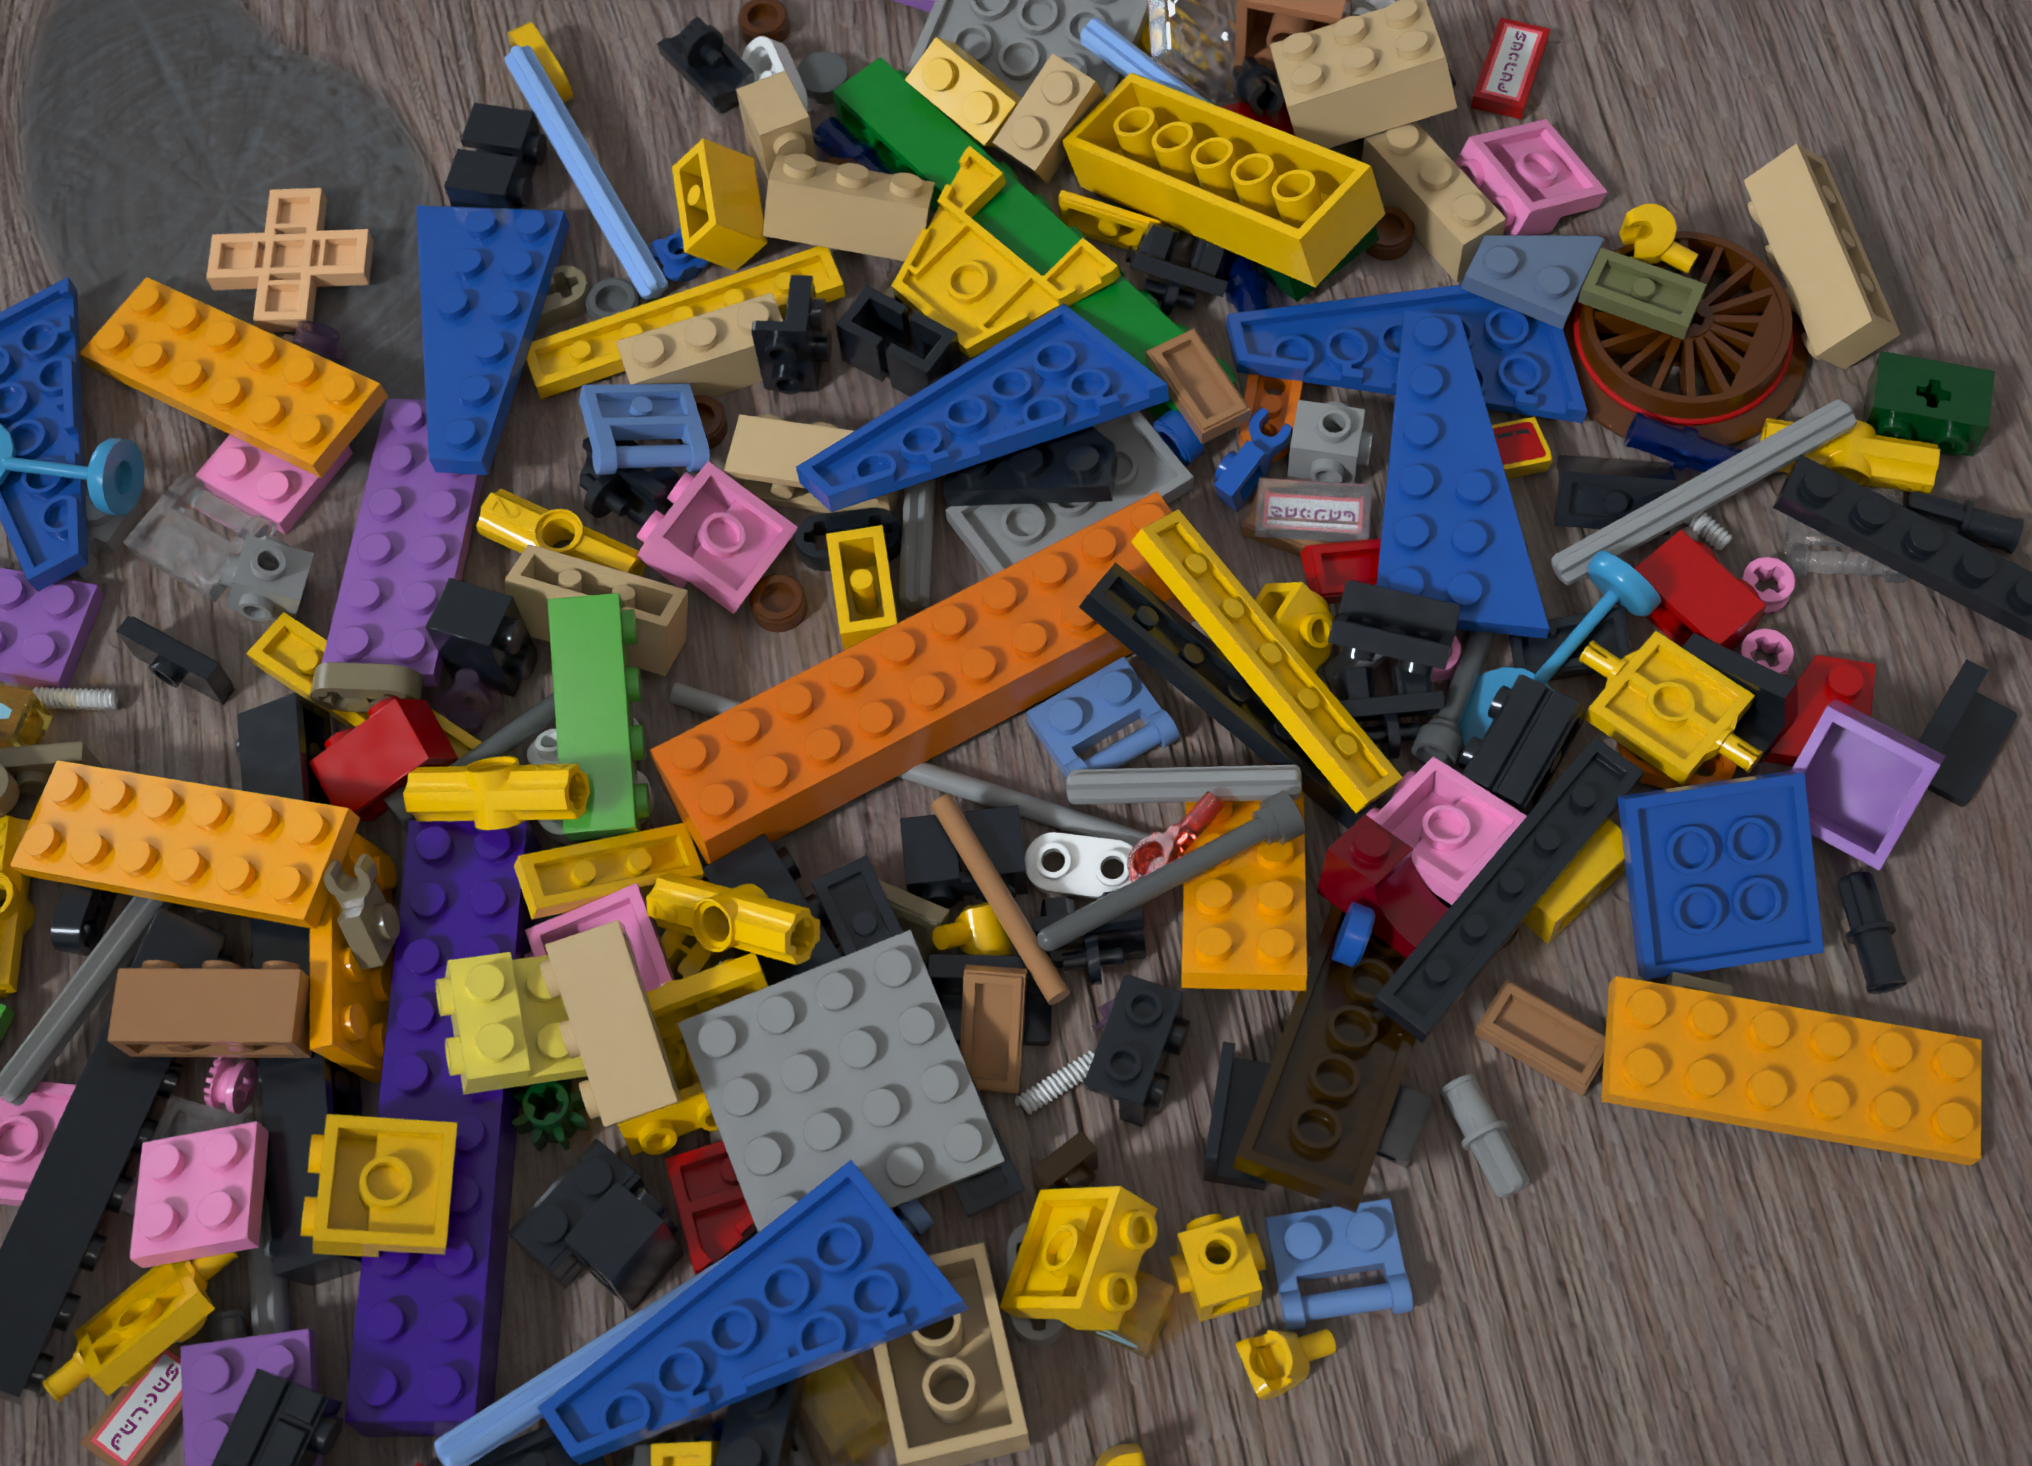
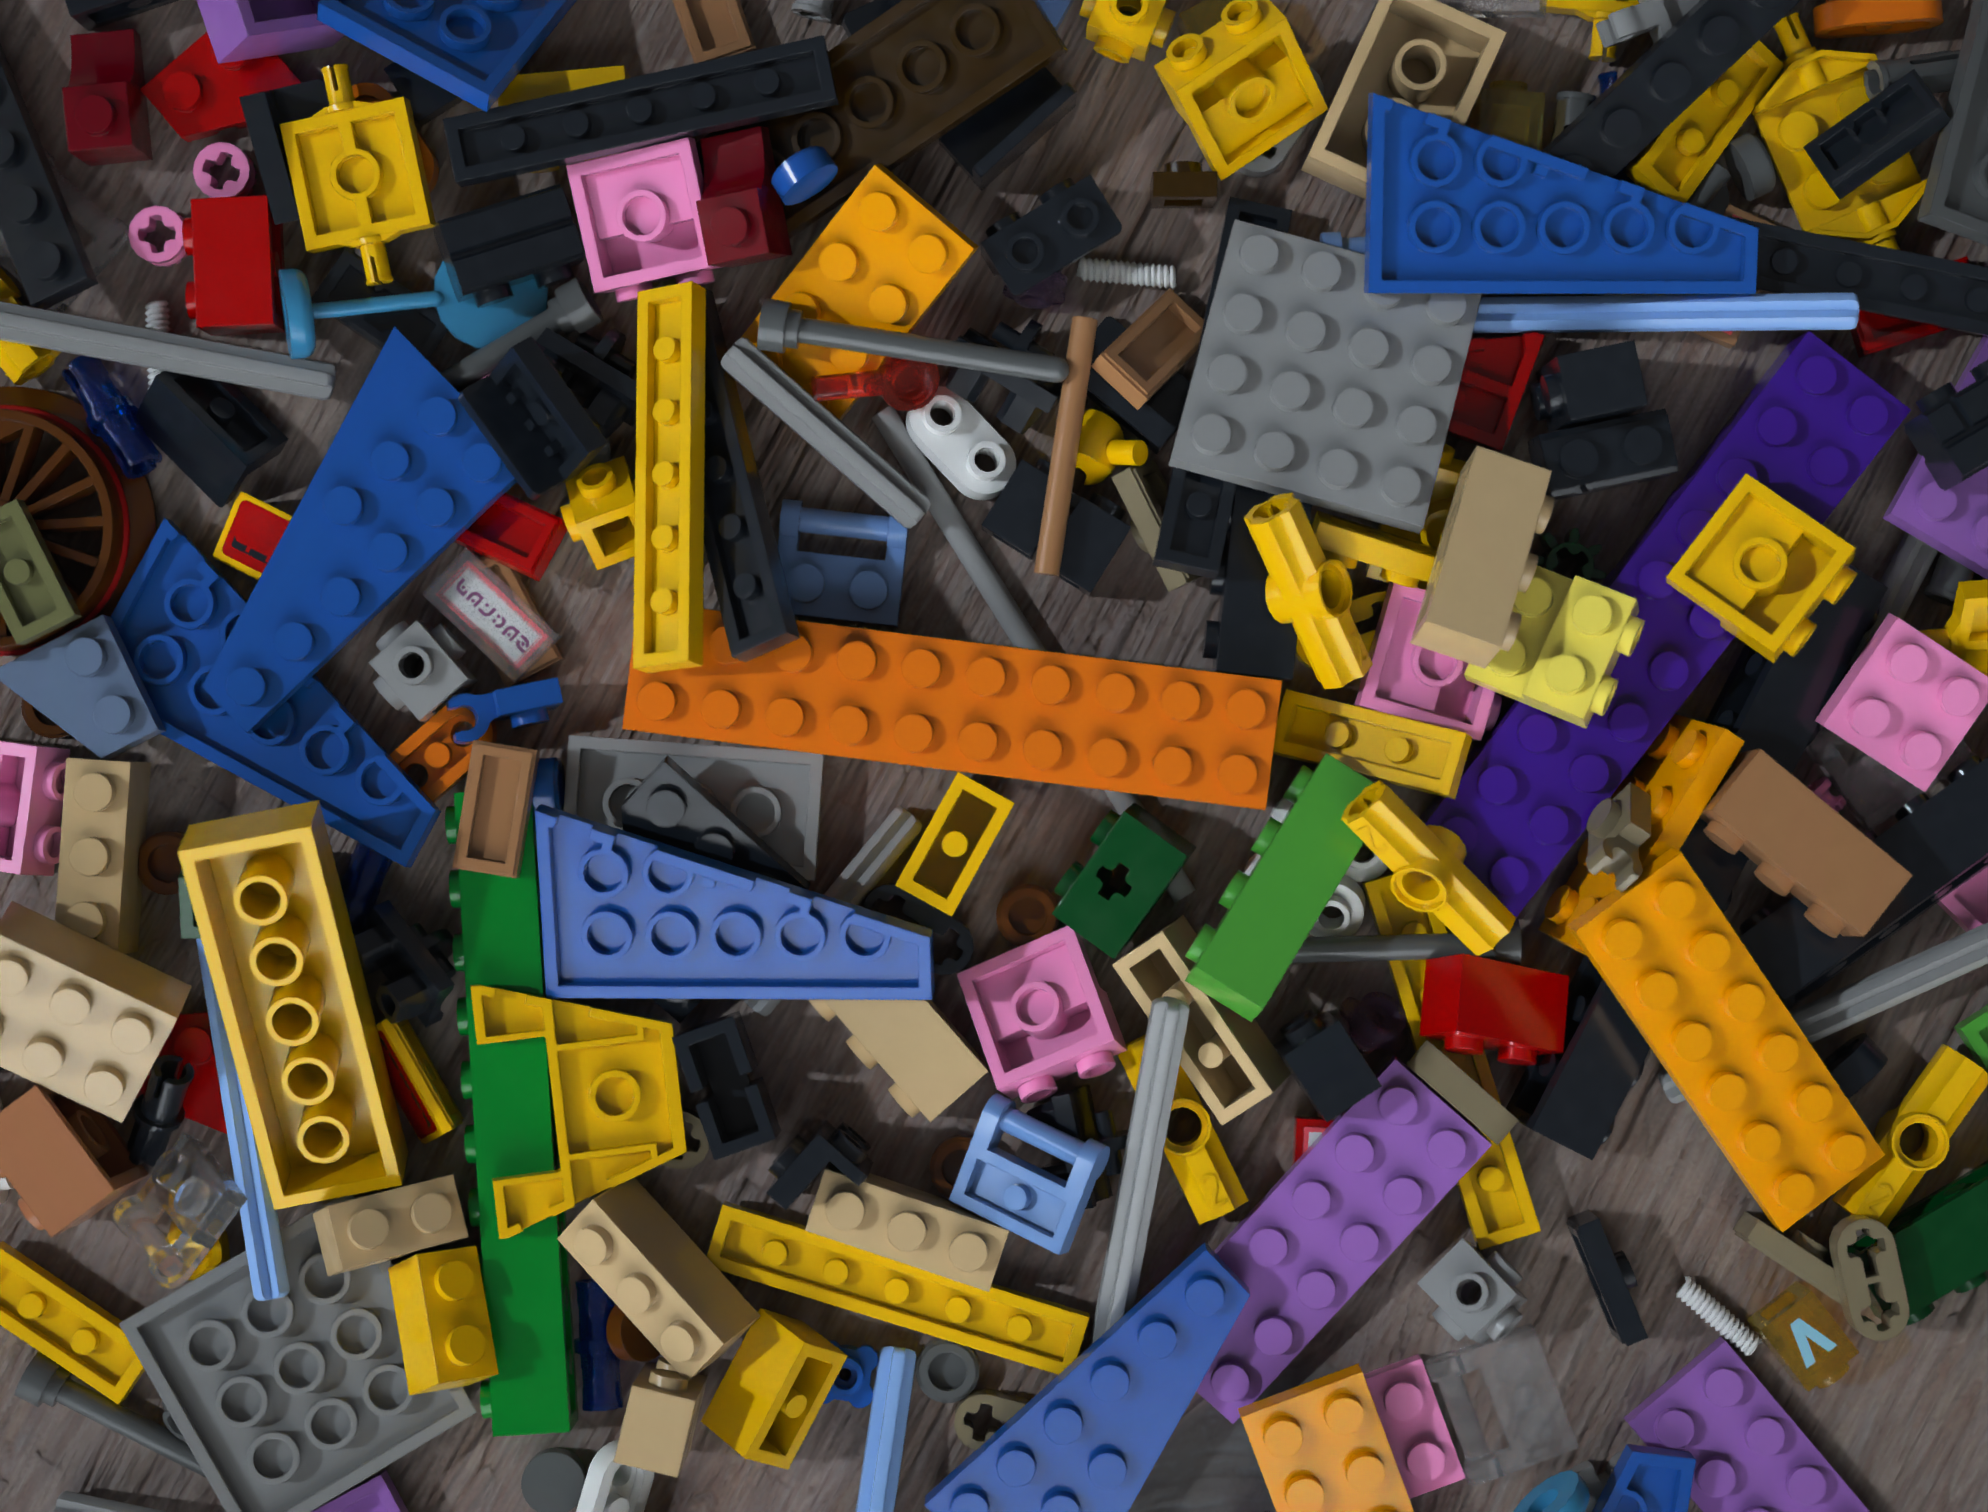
camera: 145 degrees left, 25 degrees up
none -> dark red arch [62,29,153,166]
none -> dark green brick [1052,802,1197,959]
none -> light grey axle [1089,996,1190,1347]

